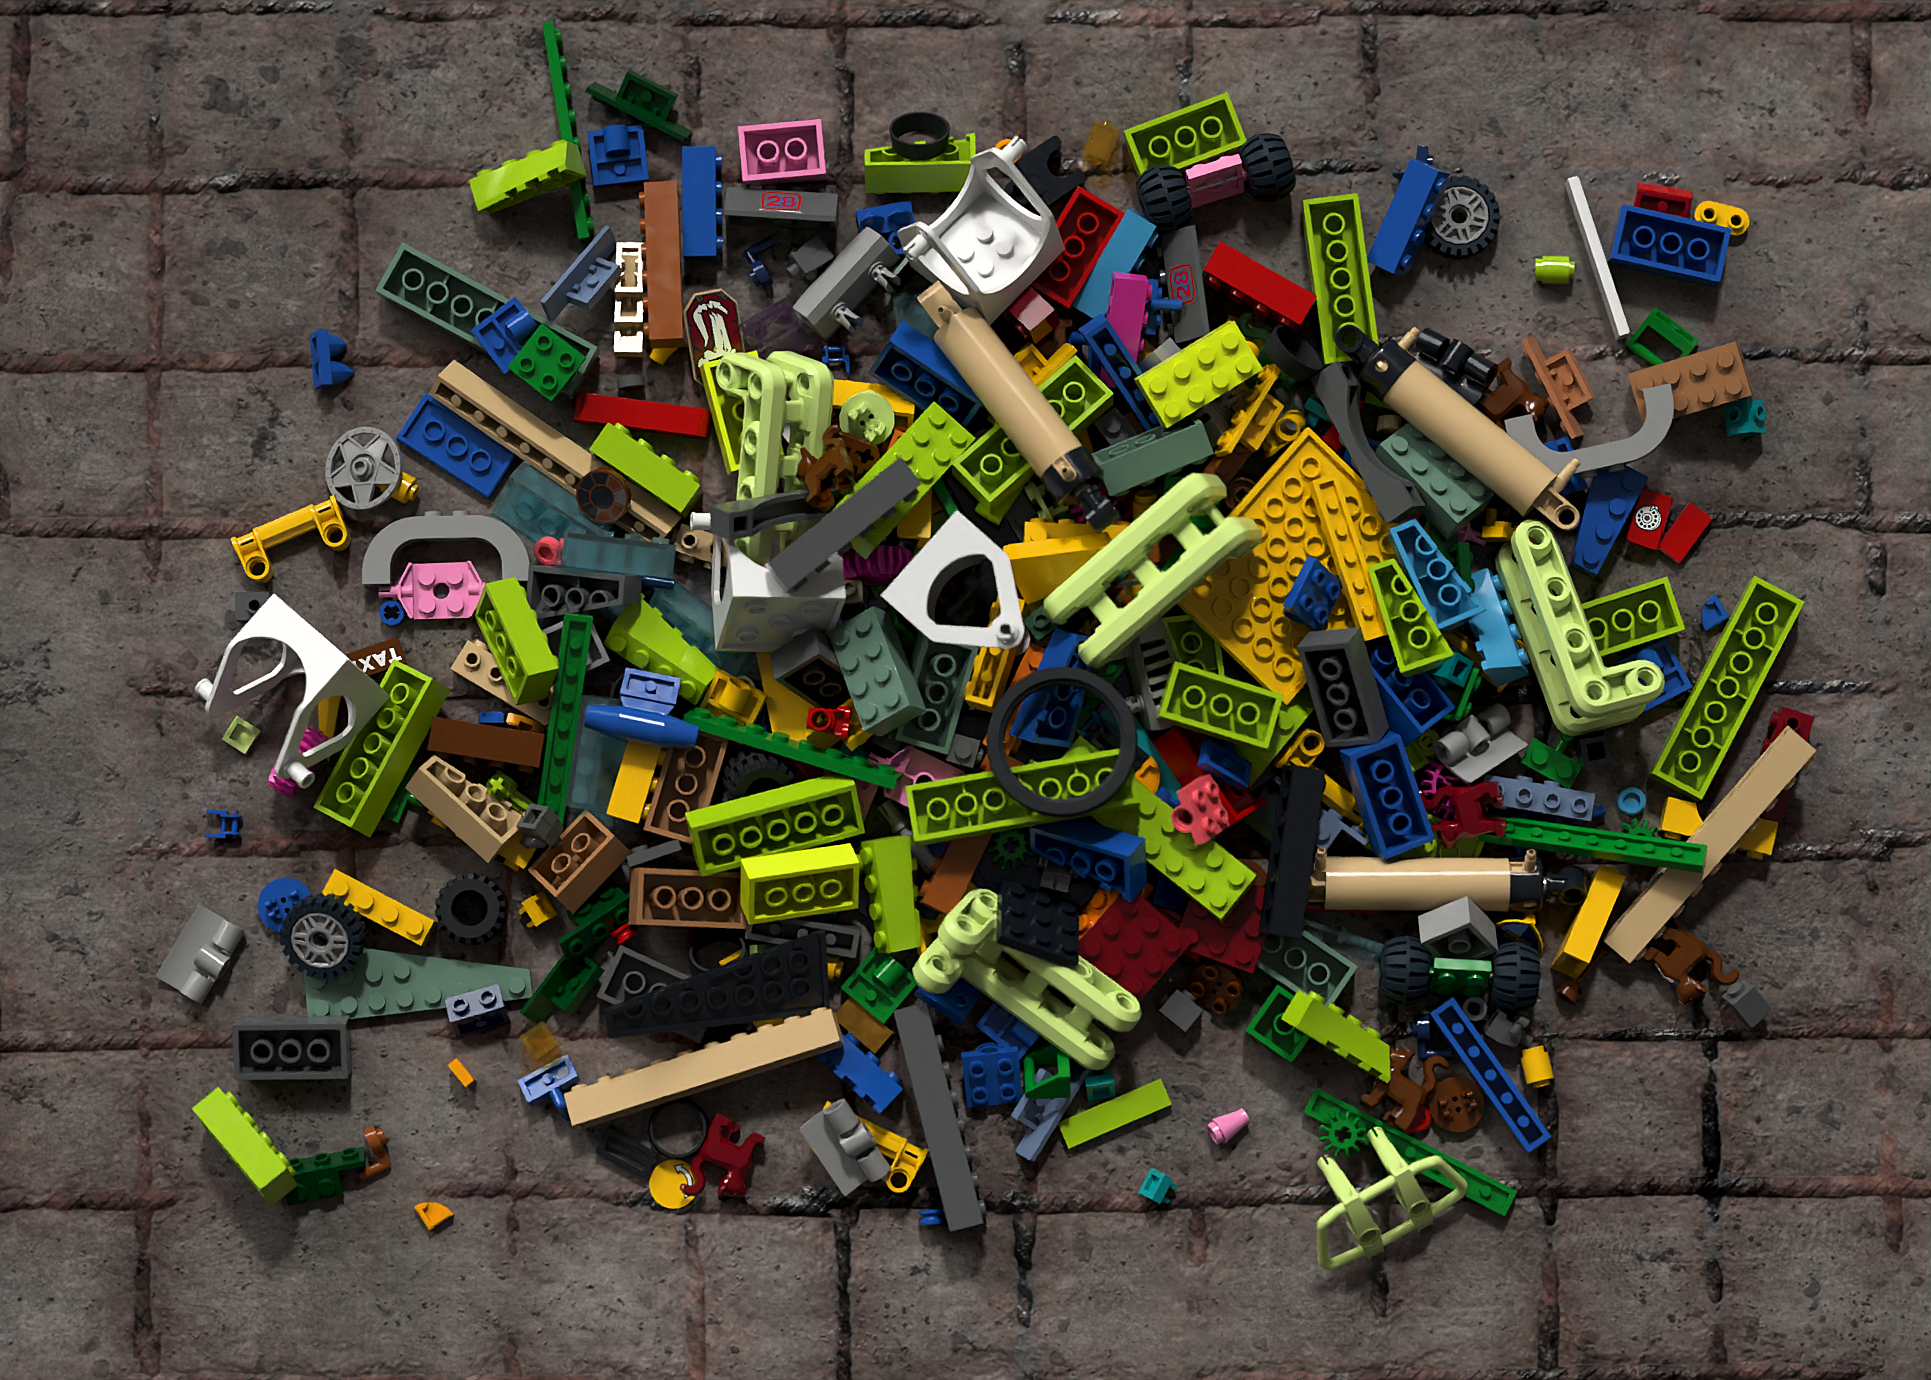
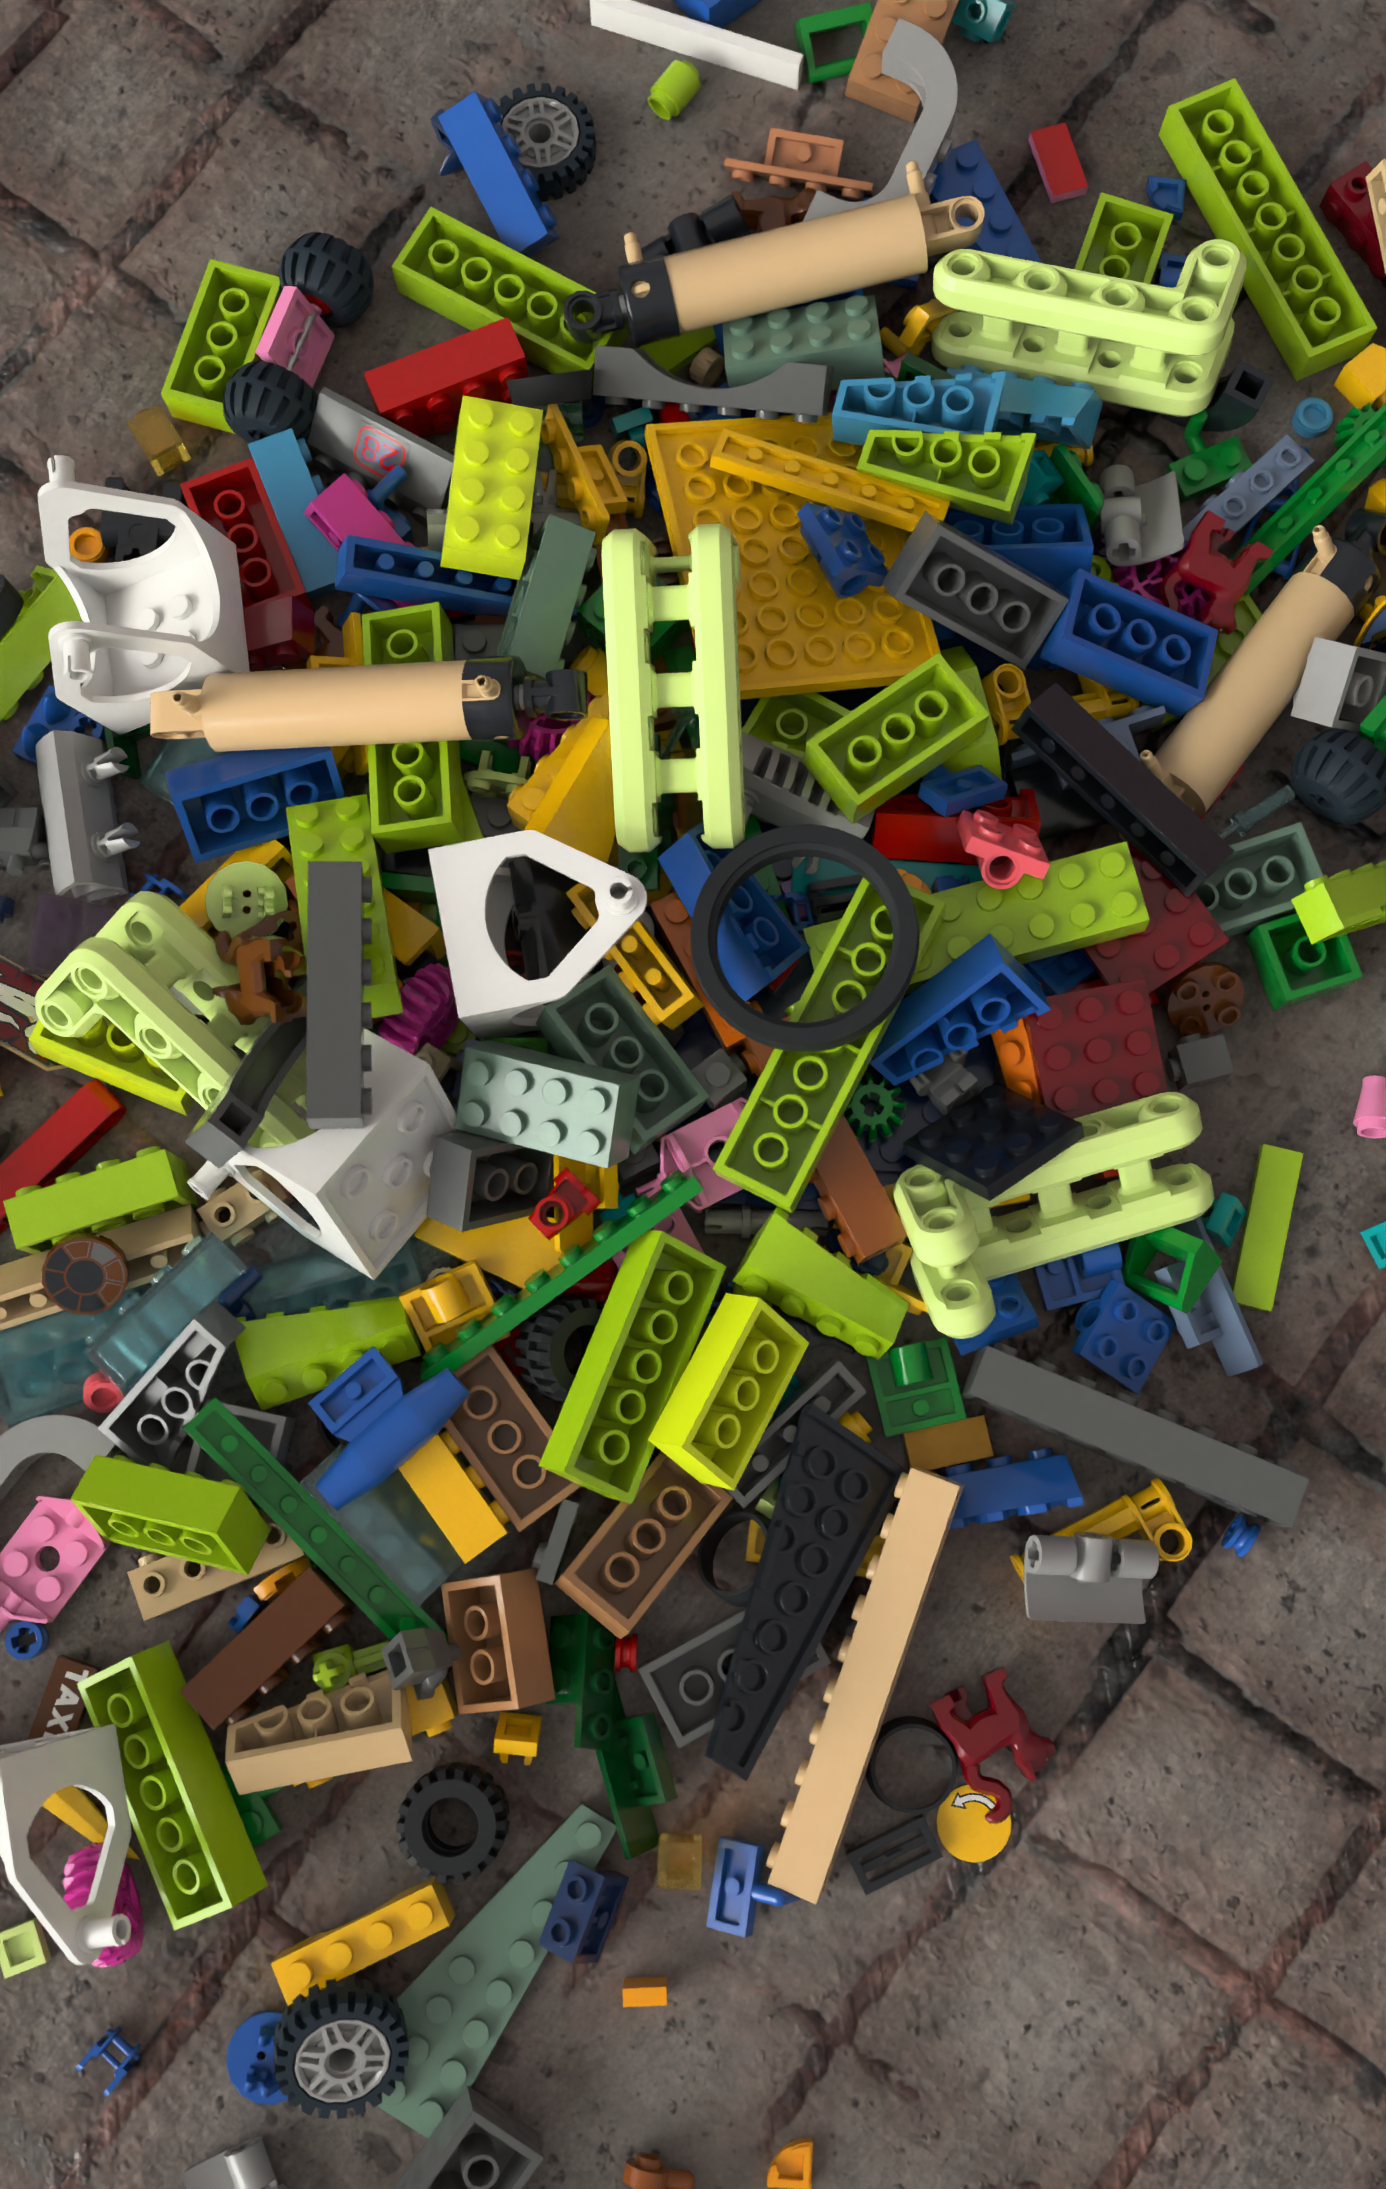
camera: 50 degrees left, 5 degrees down
red slope [1626,488,1674,551] -> none

